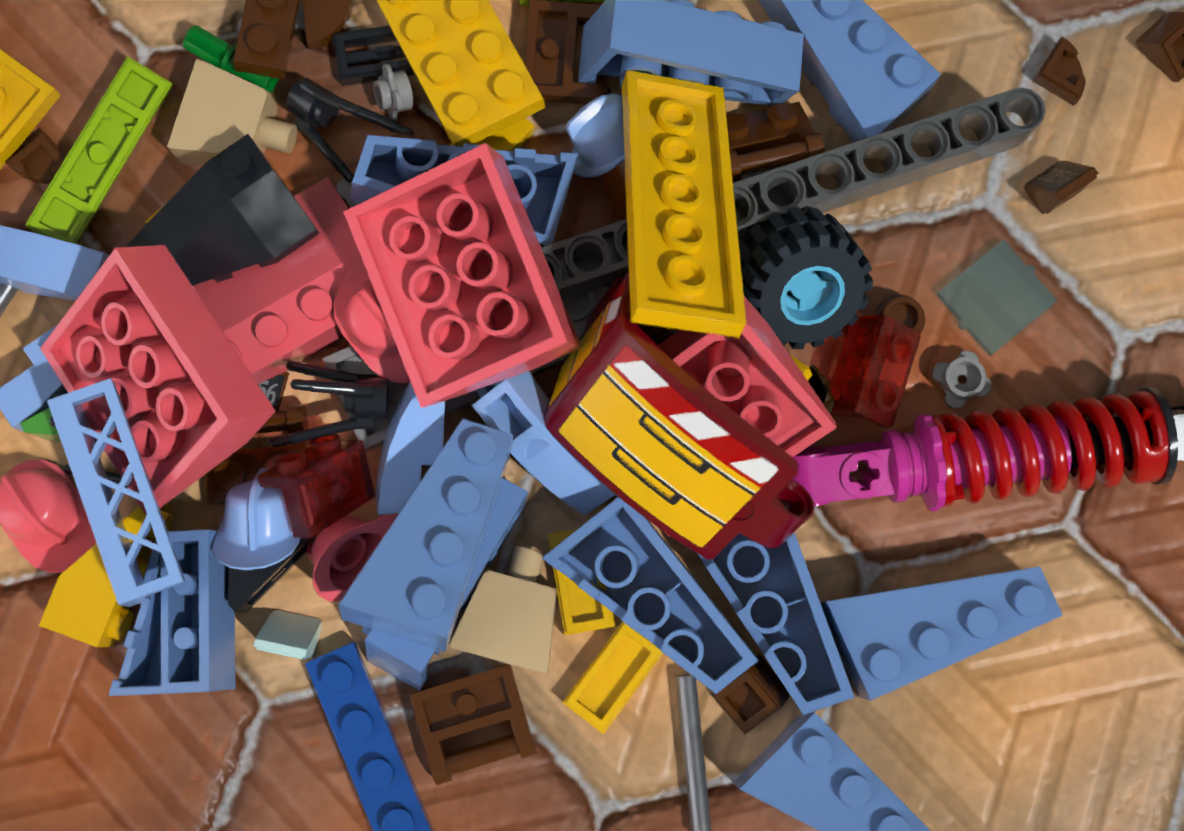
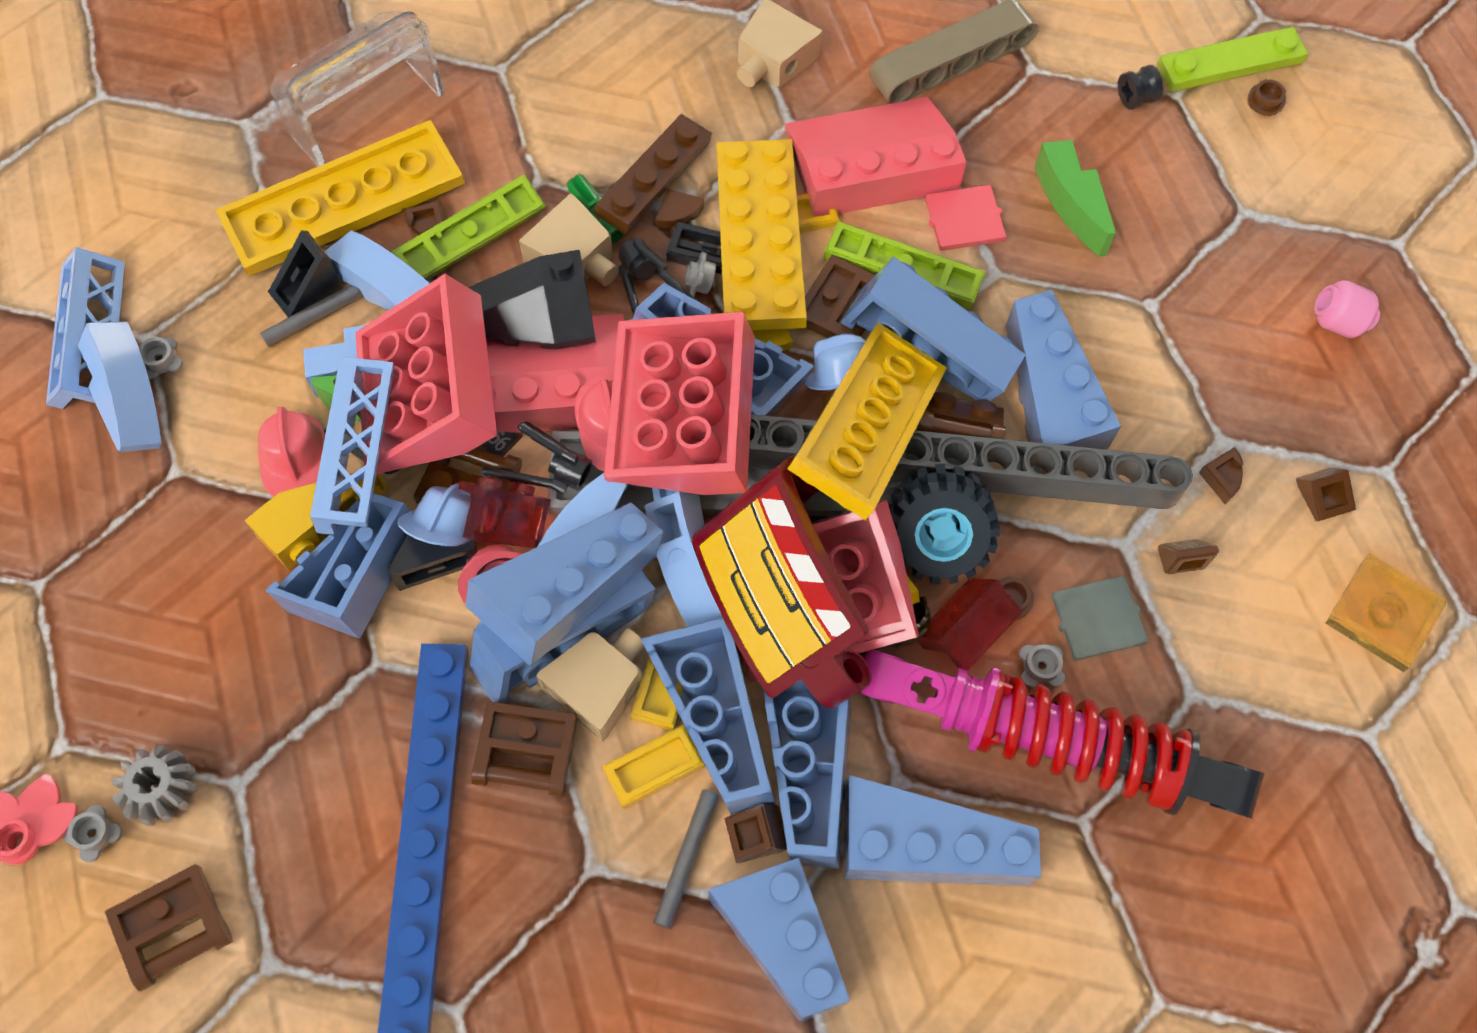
camera: 25 degrees right, 15 degrees down
light aqua slope [253,610,322,659] -> none

